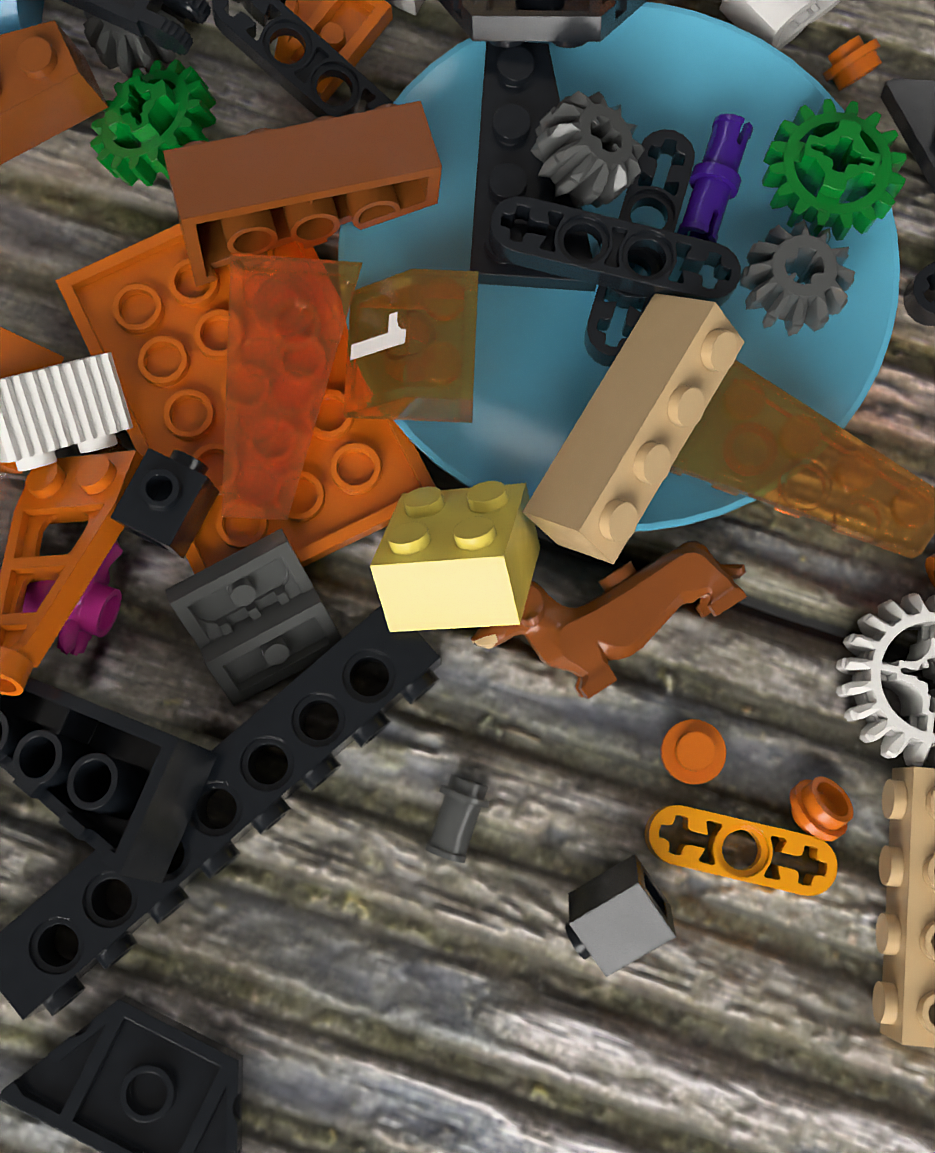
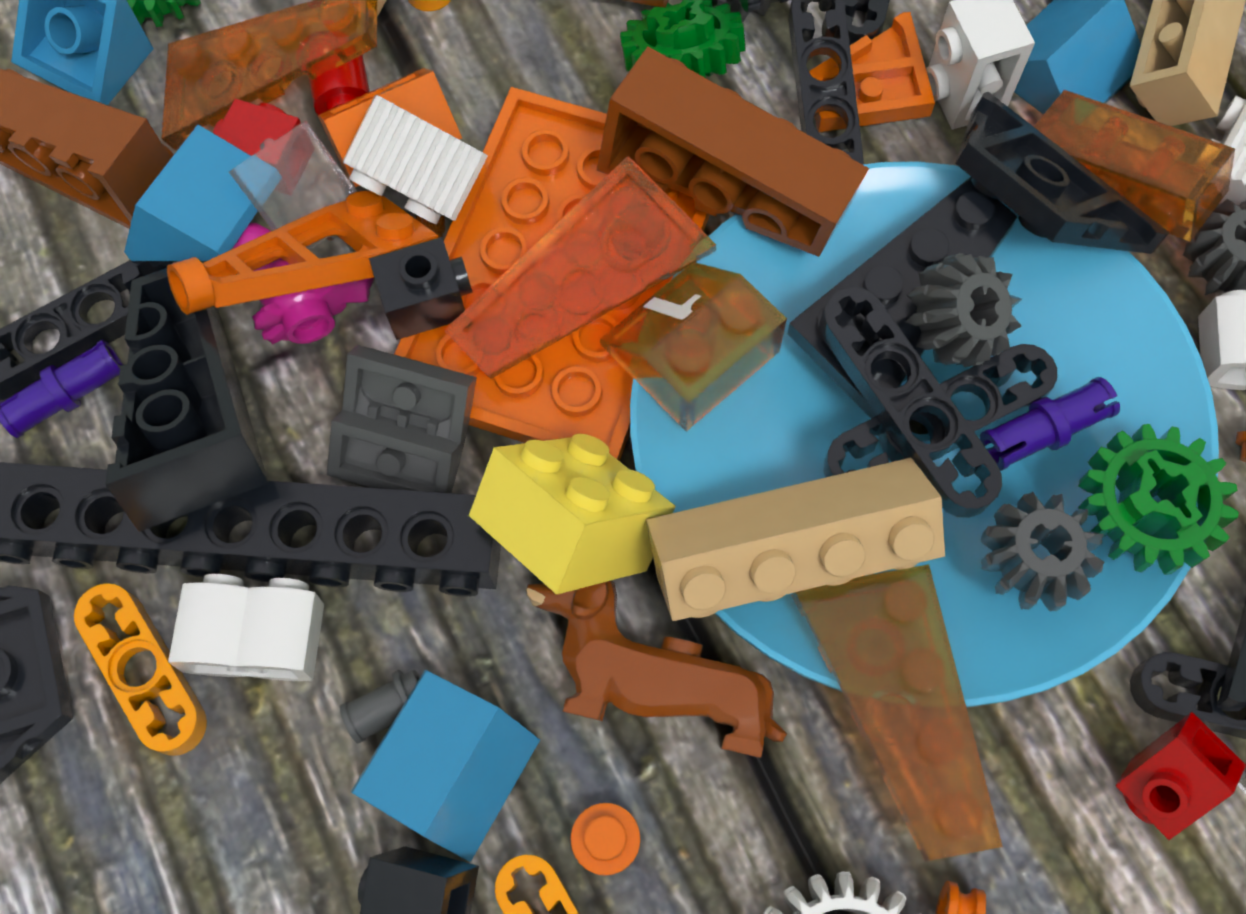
camera: 50 degrees right, 10 degrees down
none -> light orange beam [74,583,207,756]
none -> white brick [168,574,324,681]
none -> dark azure slope [351,670,540,862]

